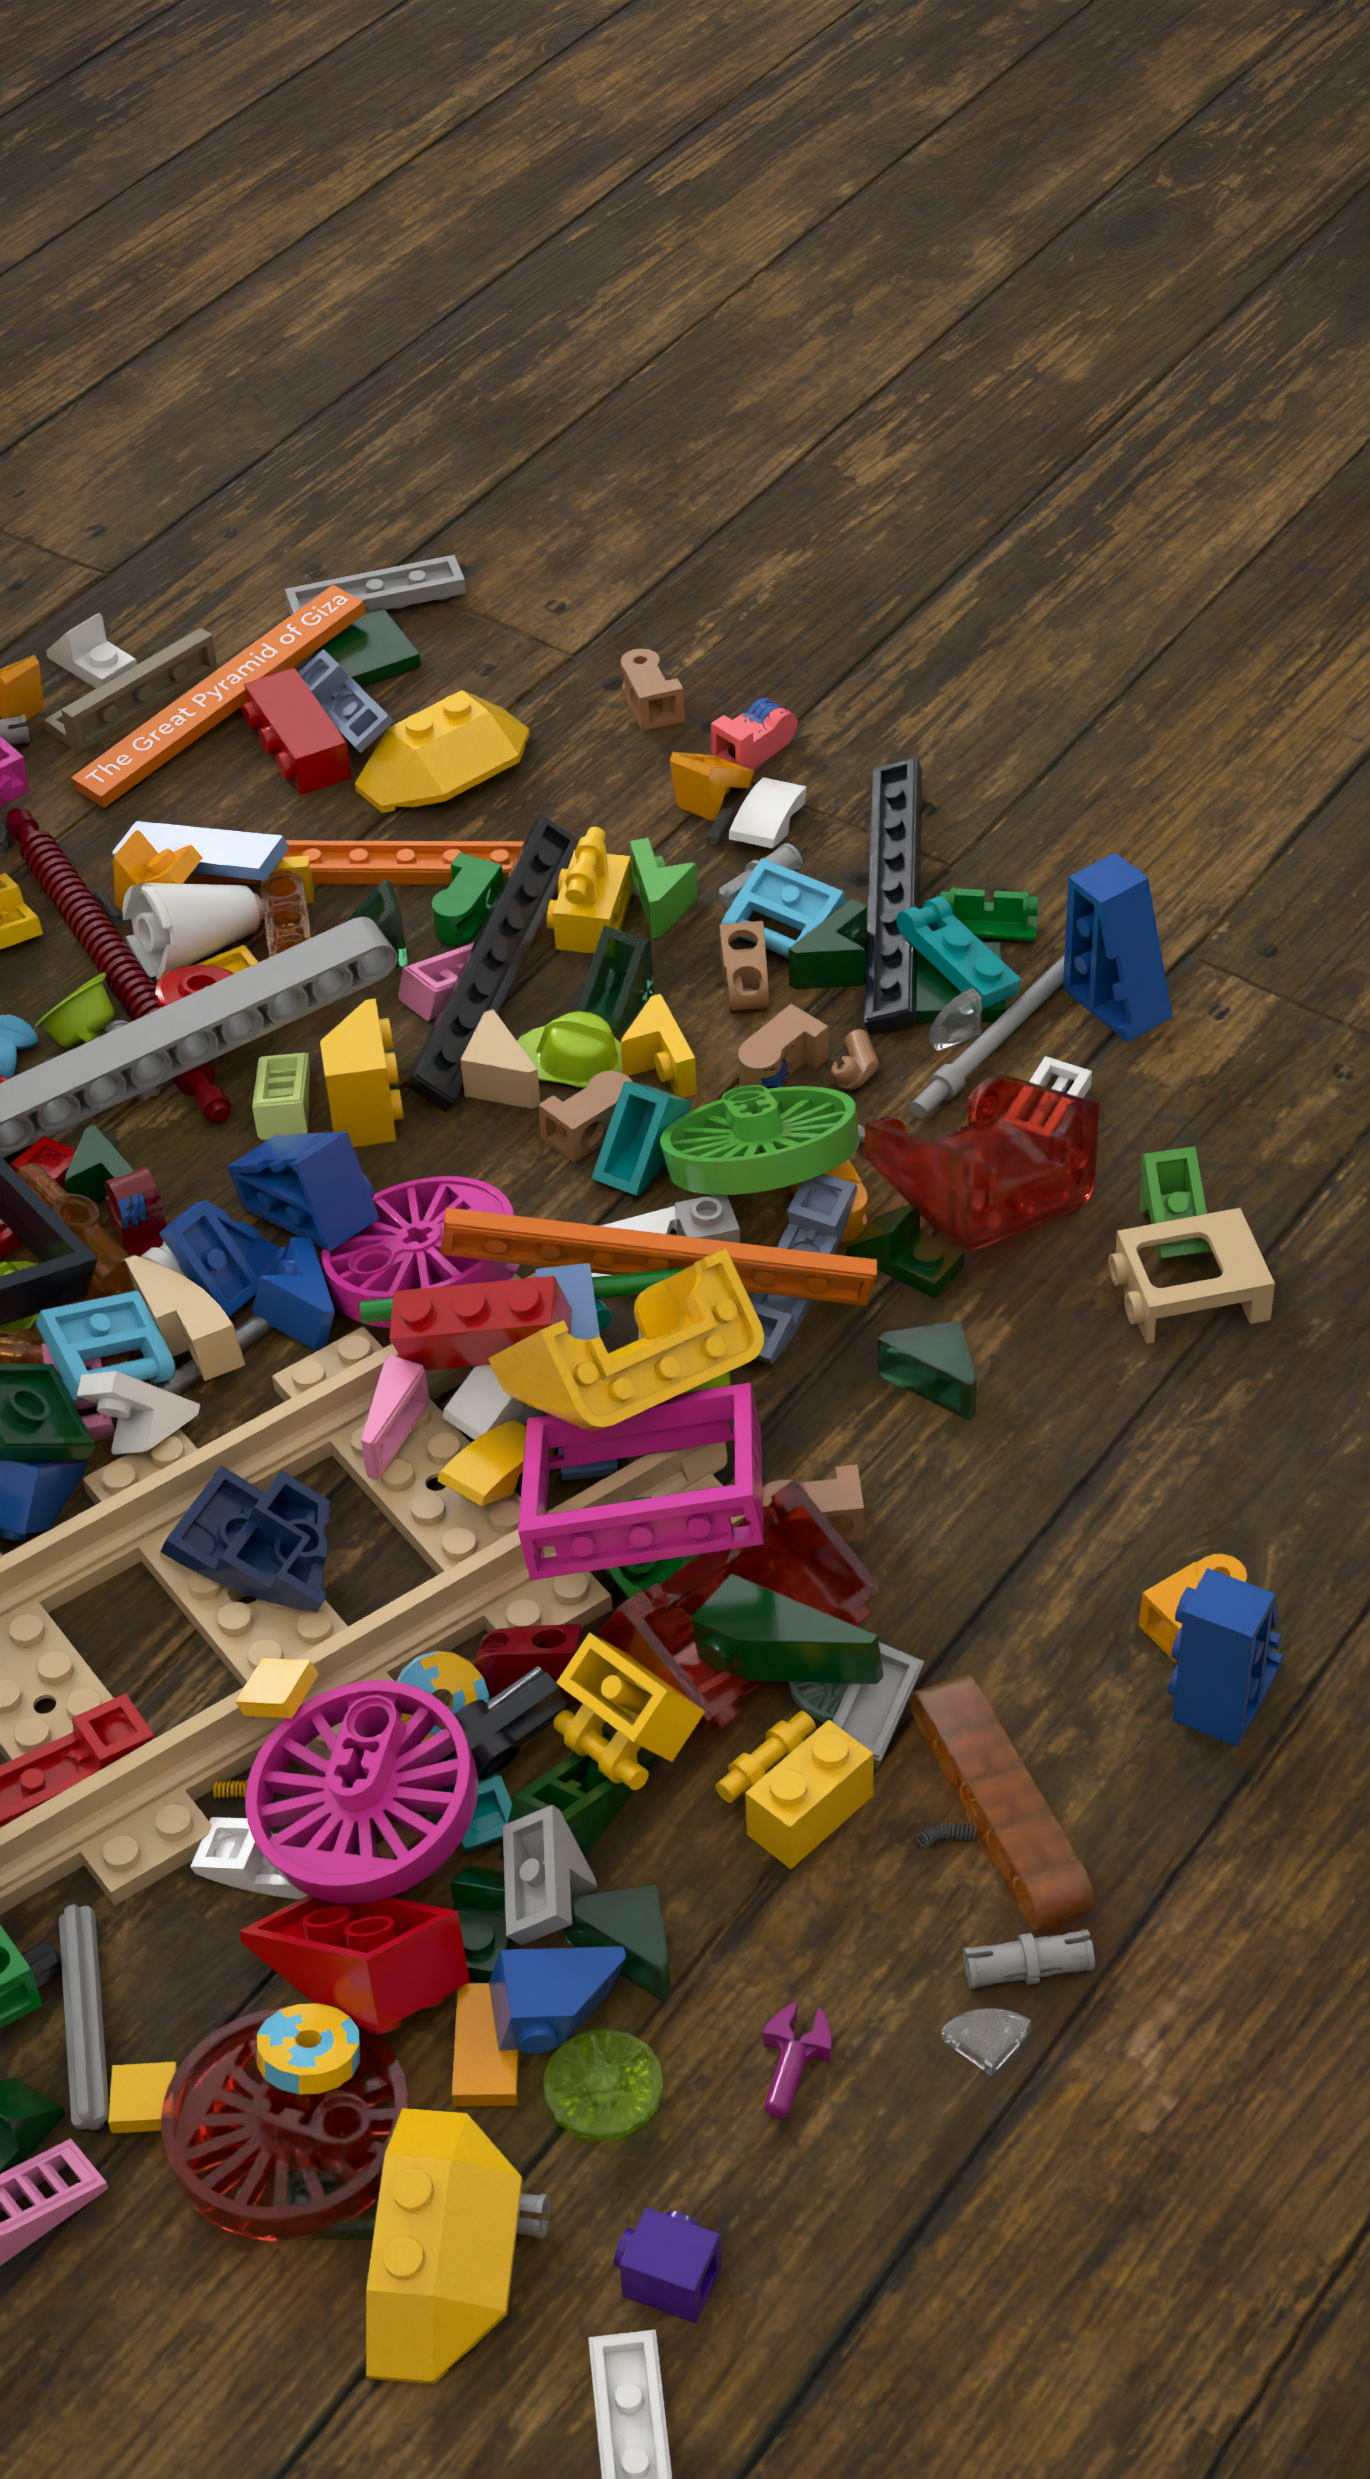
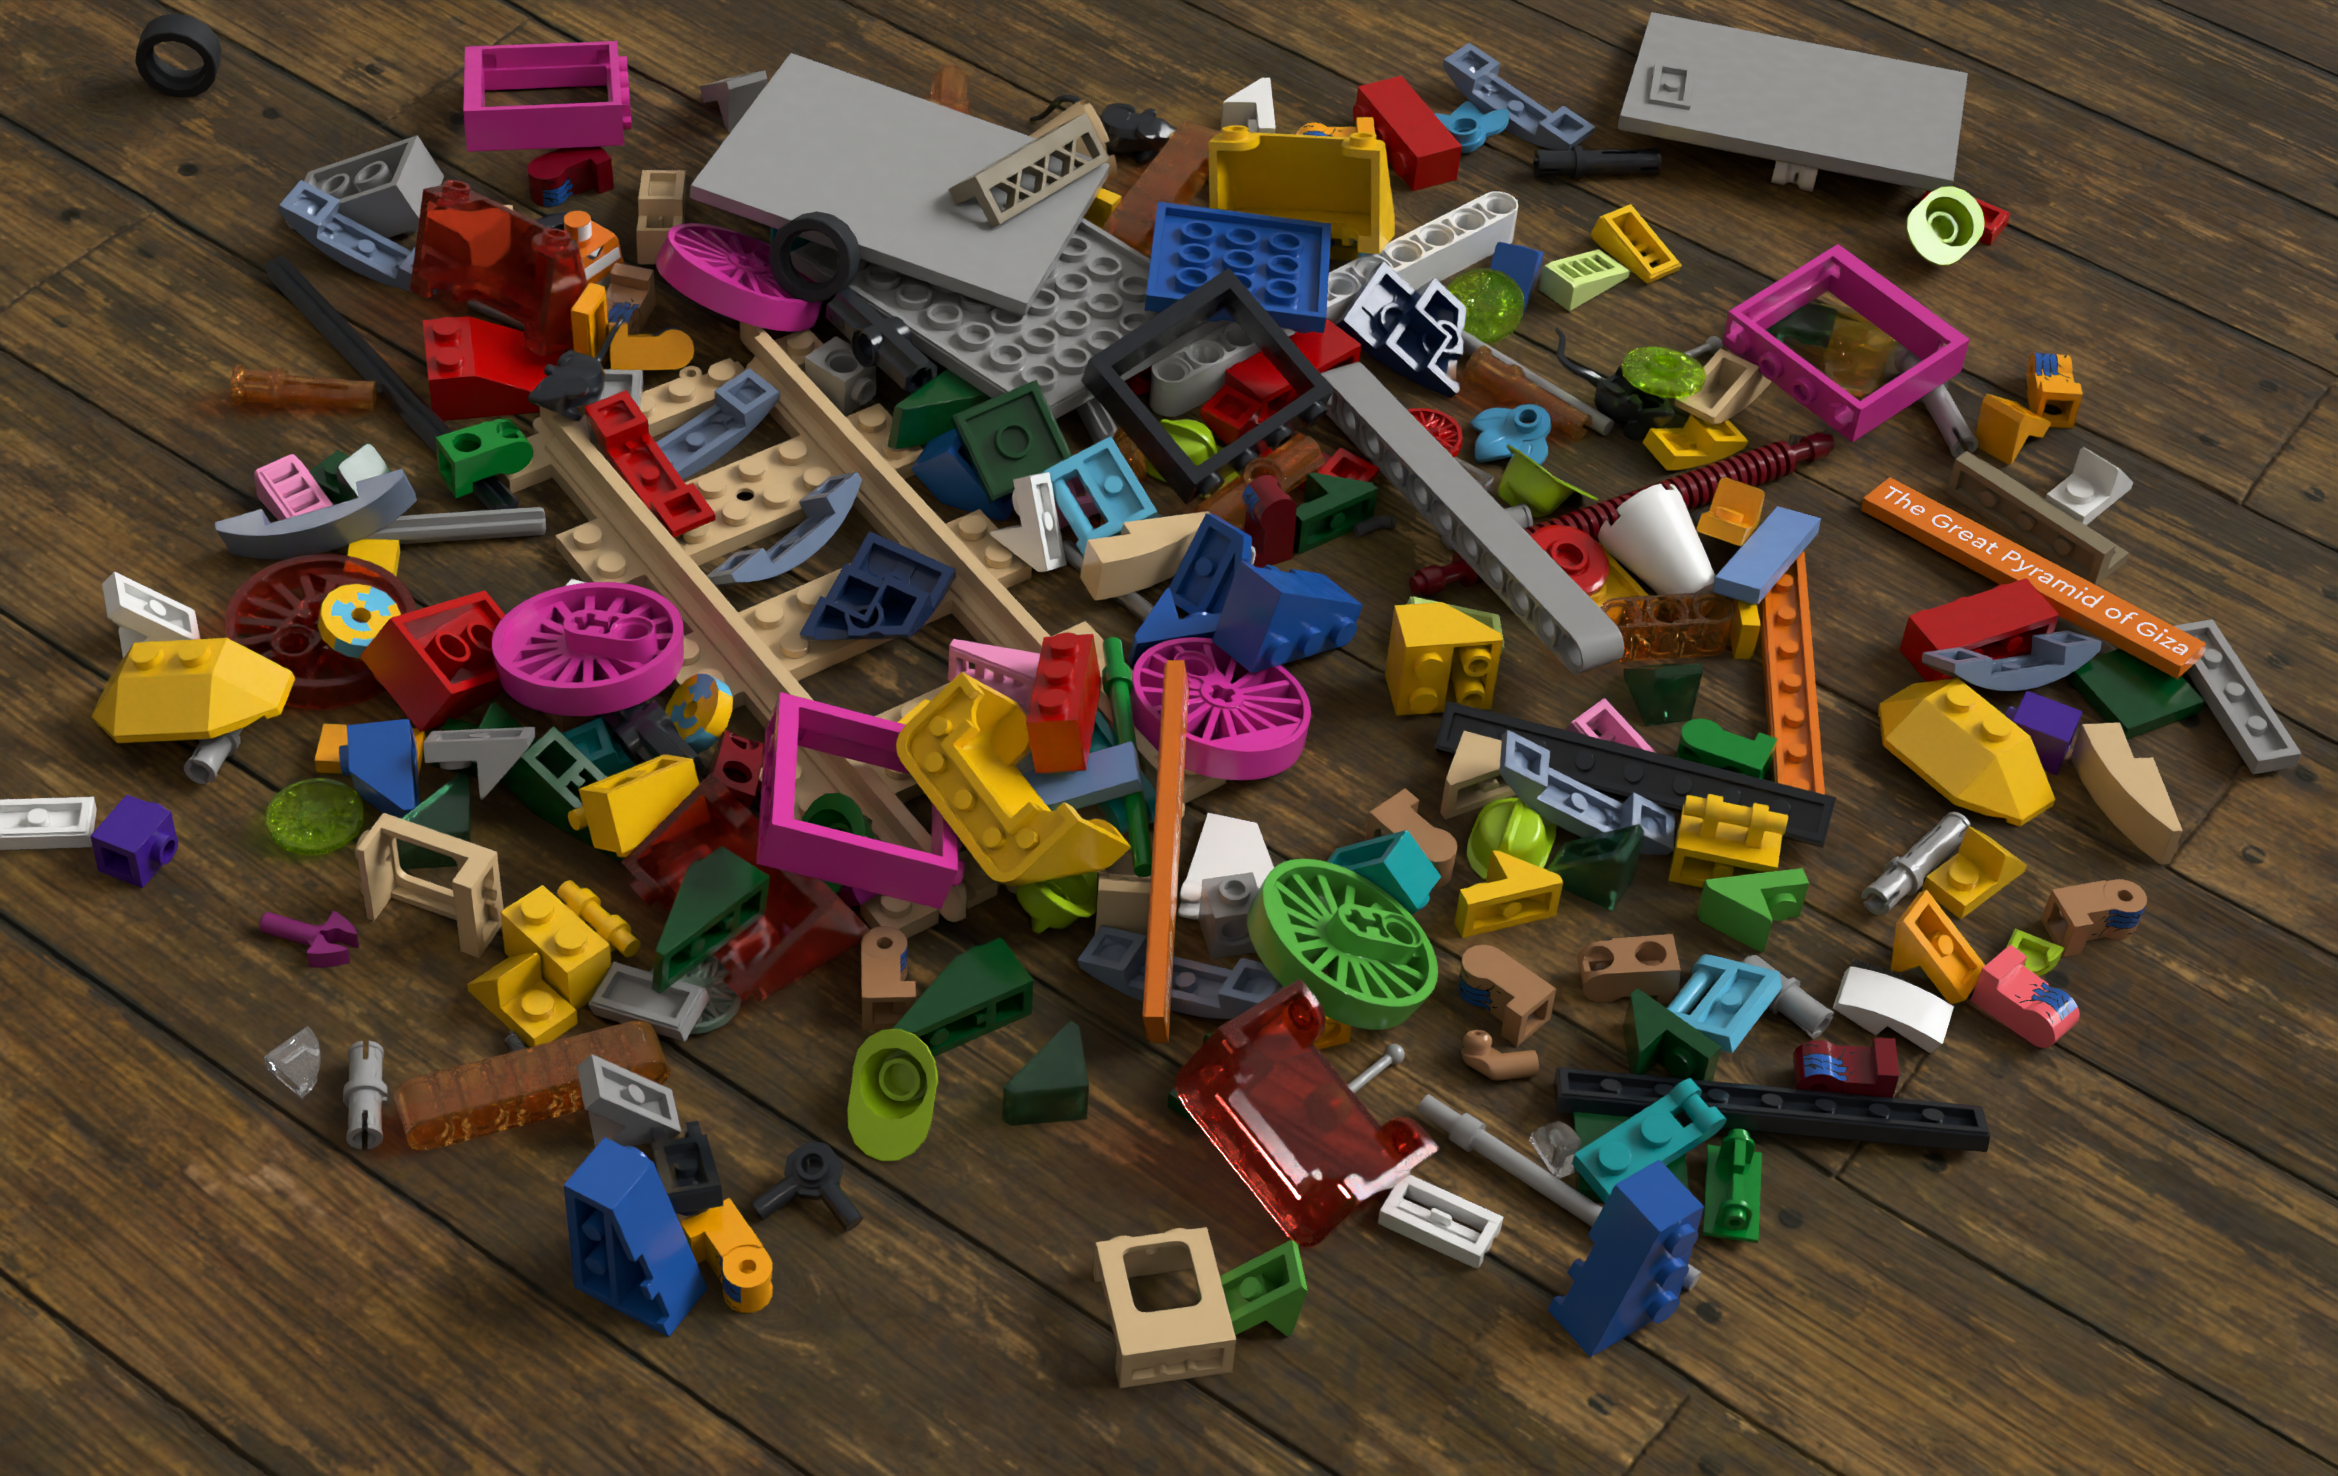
camera: 85 degrees right, 0 degrees up
yellow tile [235,1658,319,1719] -> none
none -> white slope [102,572,200,658]
none -> sand blue slope [215,469,417,559]
none -> tan window [355,813,503,958]
none -> yellow slope [467,952,578,1052]
none -> light grey slope [577,1054,681,1147]
none -> black hinge [651,1121,724,1216]
none -> sand blue slope [707,472,862,586]
none -> black piece [750,1141,864,1231]
none -> lime piece [847,1029,938,1161]
none -> dark green slope [892,937,1034,1057]
none -> sand blue slope [1499,730,1675,855]
none -> dark red leg [1793,1038,1899,1098]
none -> light grey pin [1861,812,1971,916]
none -> yellow slope [1922,826,2027,919]
none -> dark purple brick [2005,691,2083,776]
none -> lime tile [2006,928,2064,977]
none -> tan slope [2071,723,2183,864]

